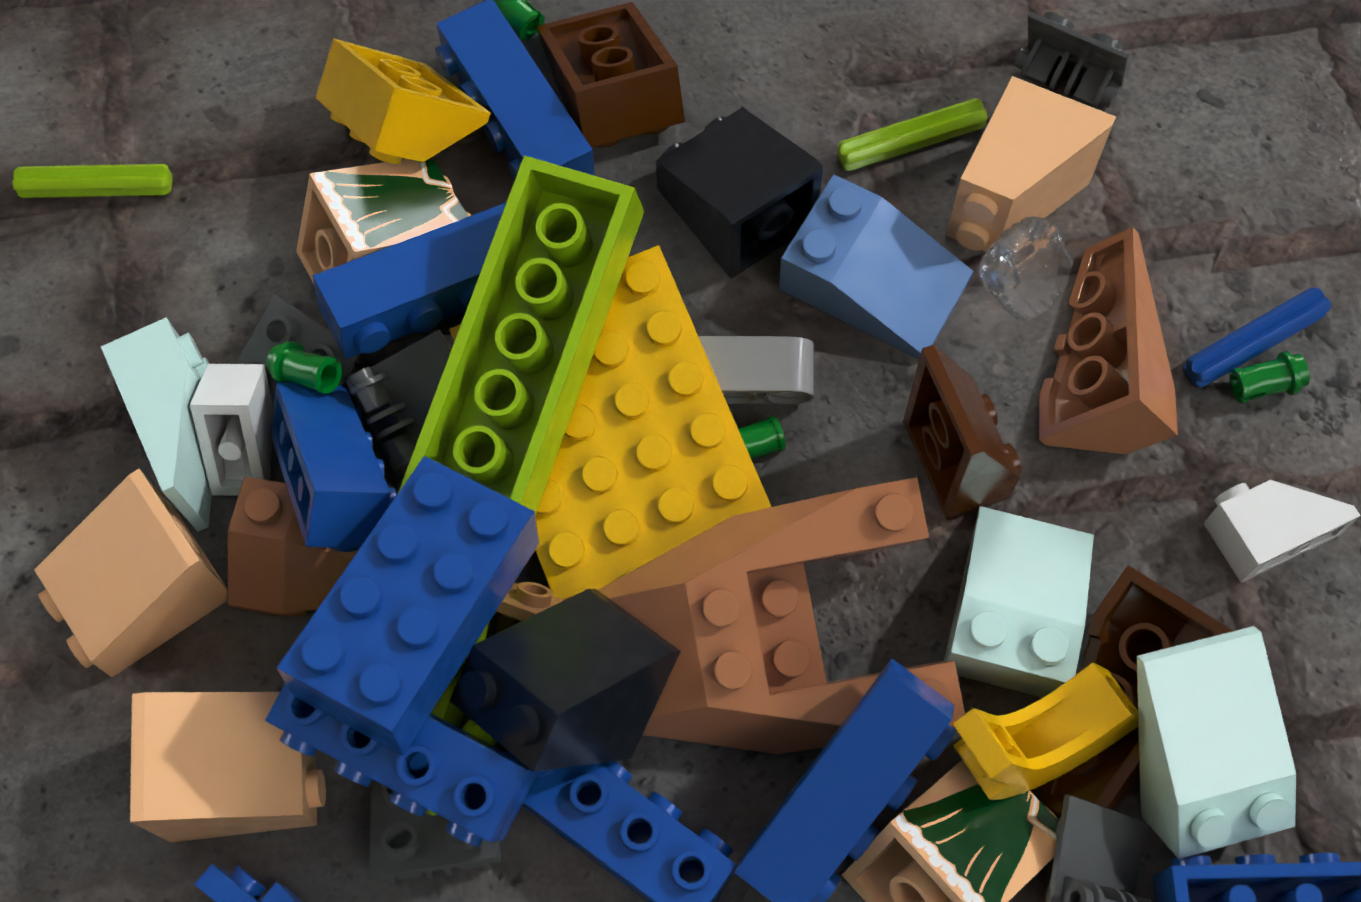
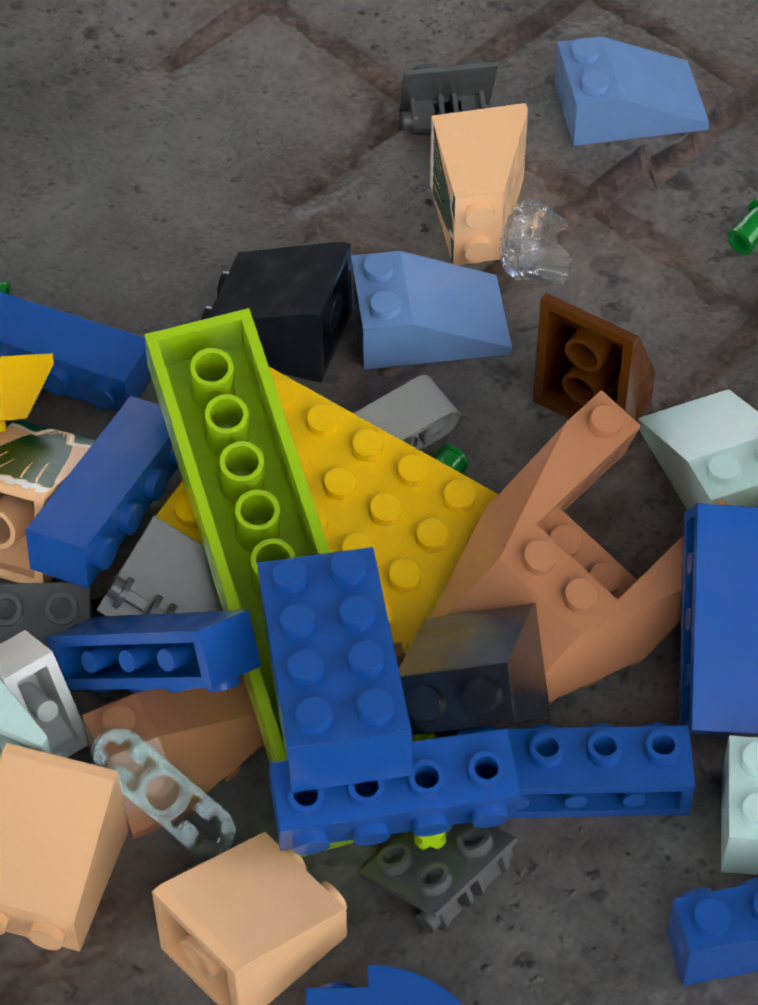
camera: 40 degrees left, 15 degrees down
green pin [266,341,342,394] -> none
reddish brown slope [537,2,685,148] -> none
lime axle [837,98,988,171] -> none
nougat wedge [1039,227,1178,455] -> none
blue axle [1183,288,1331,387] -> none
none -> clear light blue beam [91,728,235,858]
none -> medium blue slope [554,37,710,146]

